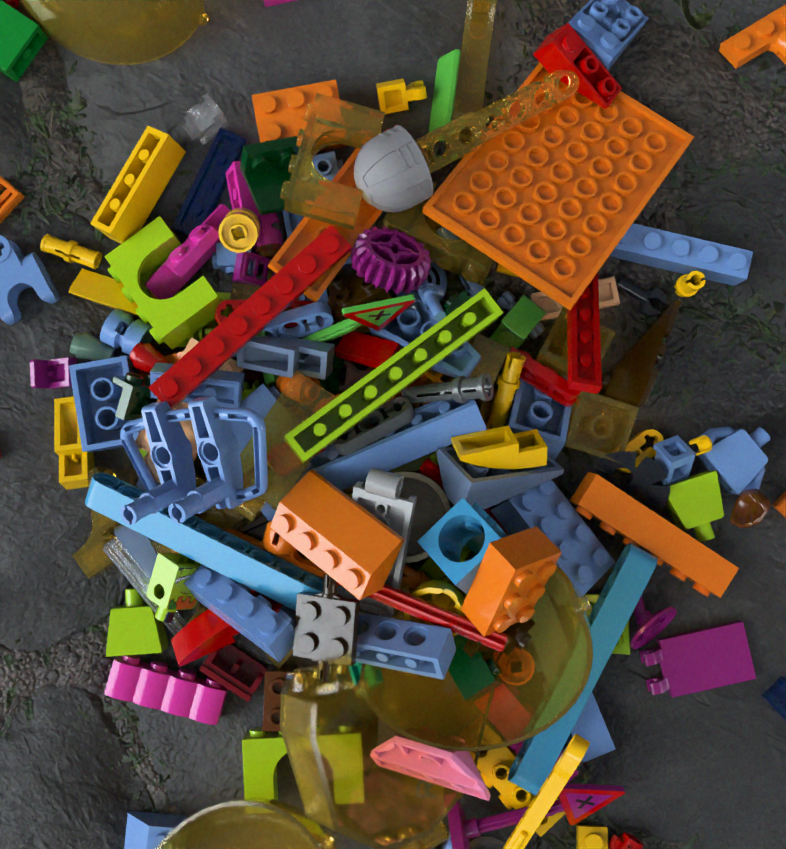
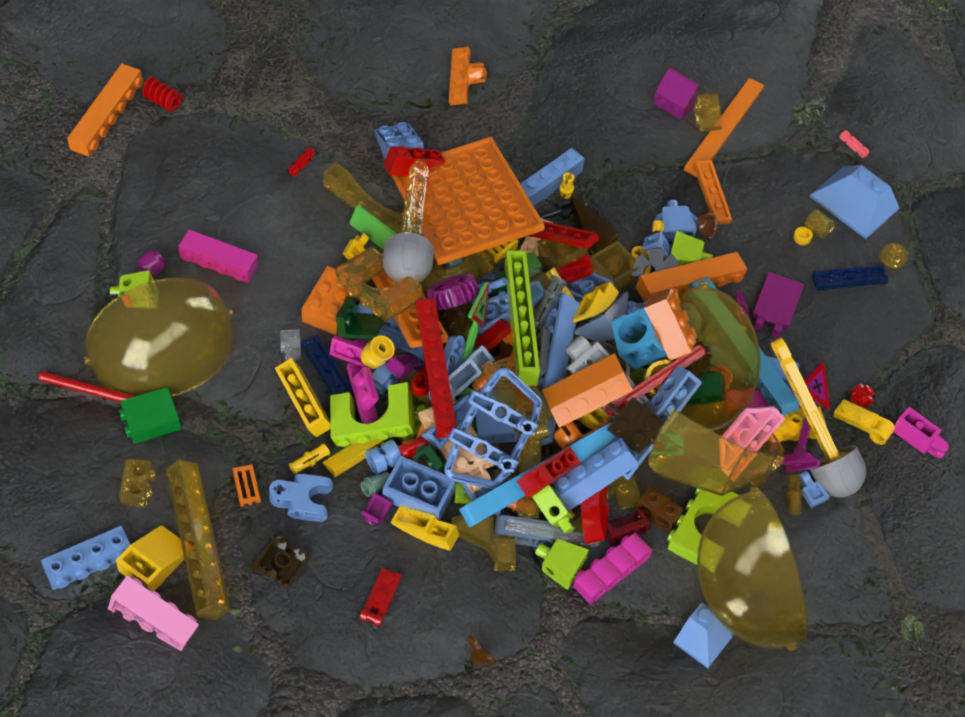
camera: 65 degrees left, 30 degrees down
none -> red slope [517,446,581,498]

